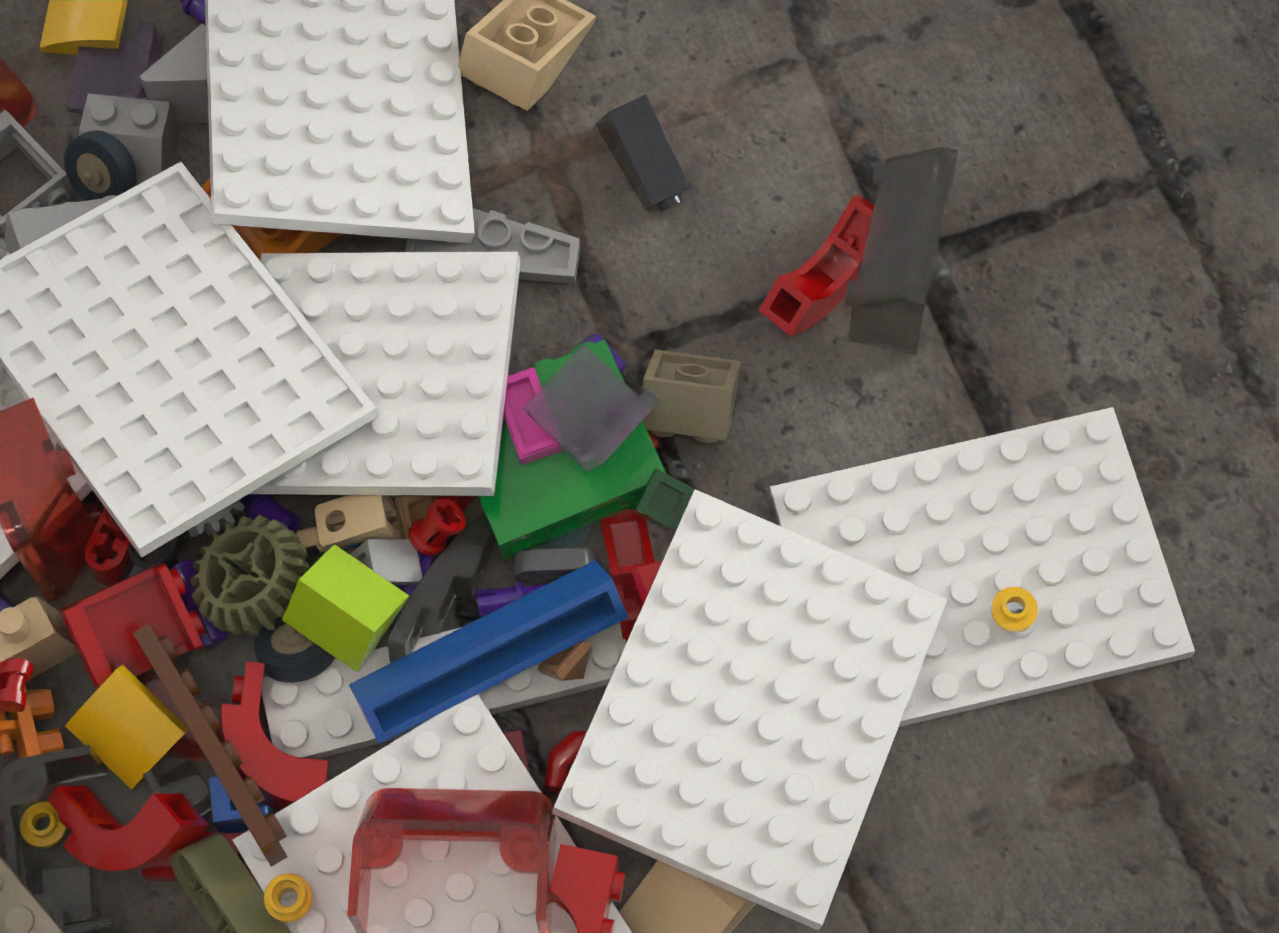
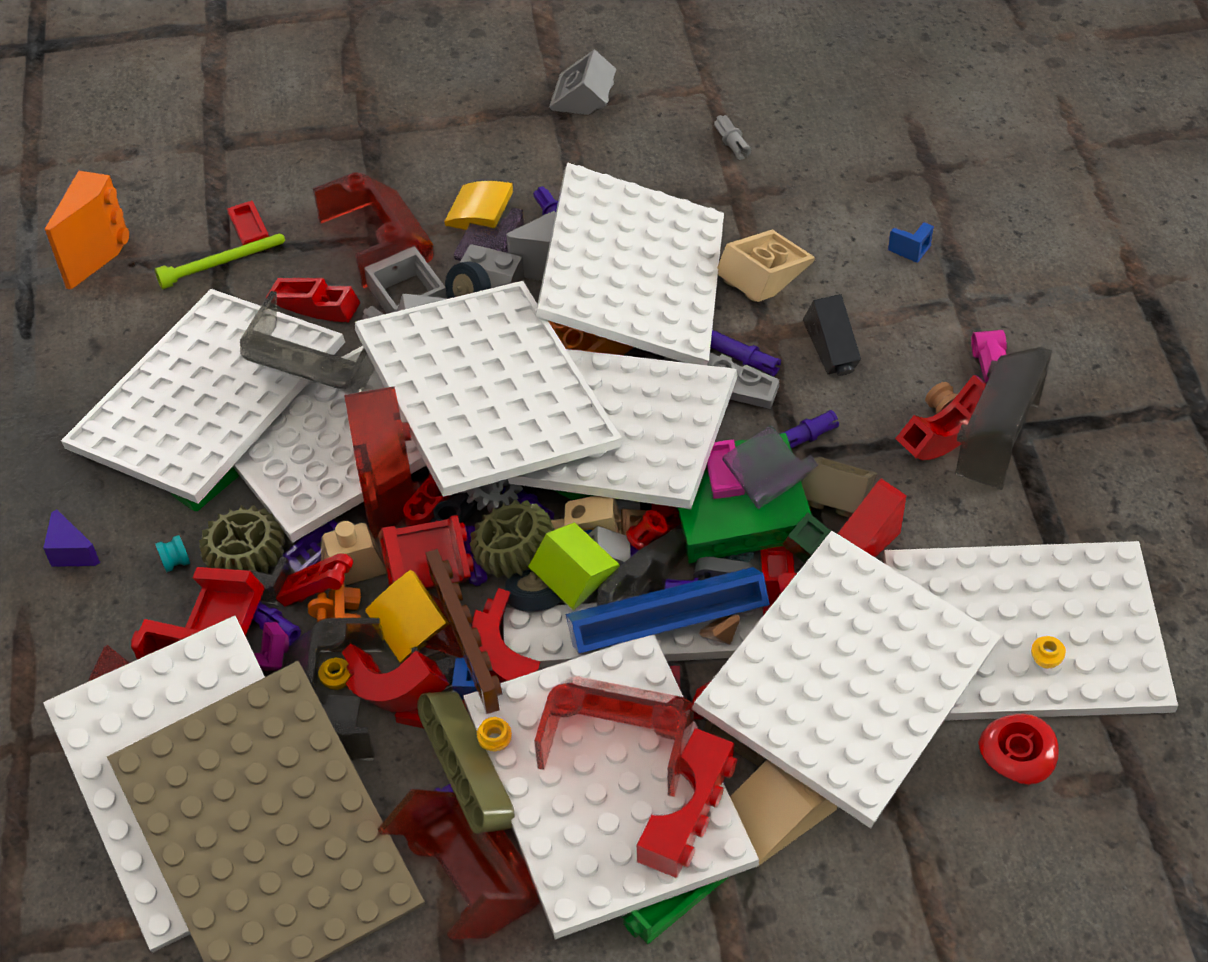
camera: 10 degrees right, 15 degrees down
none -> dark purple pin [710,330,781,377]
none -> dark purple pin [779,410,839,448]
none -> red slope [837,478,907,557]
none -> medium nougat wheel [925,382,958,414]
none -> dark pink piece [971,330,1011,386]
none -> red hat [978,713,1059,785]

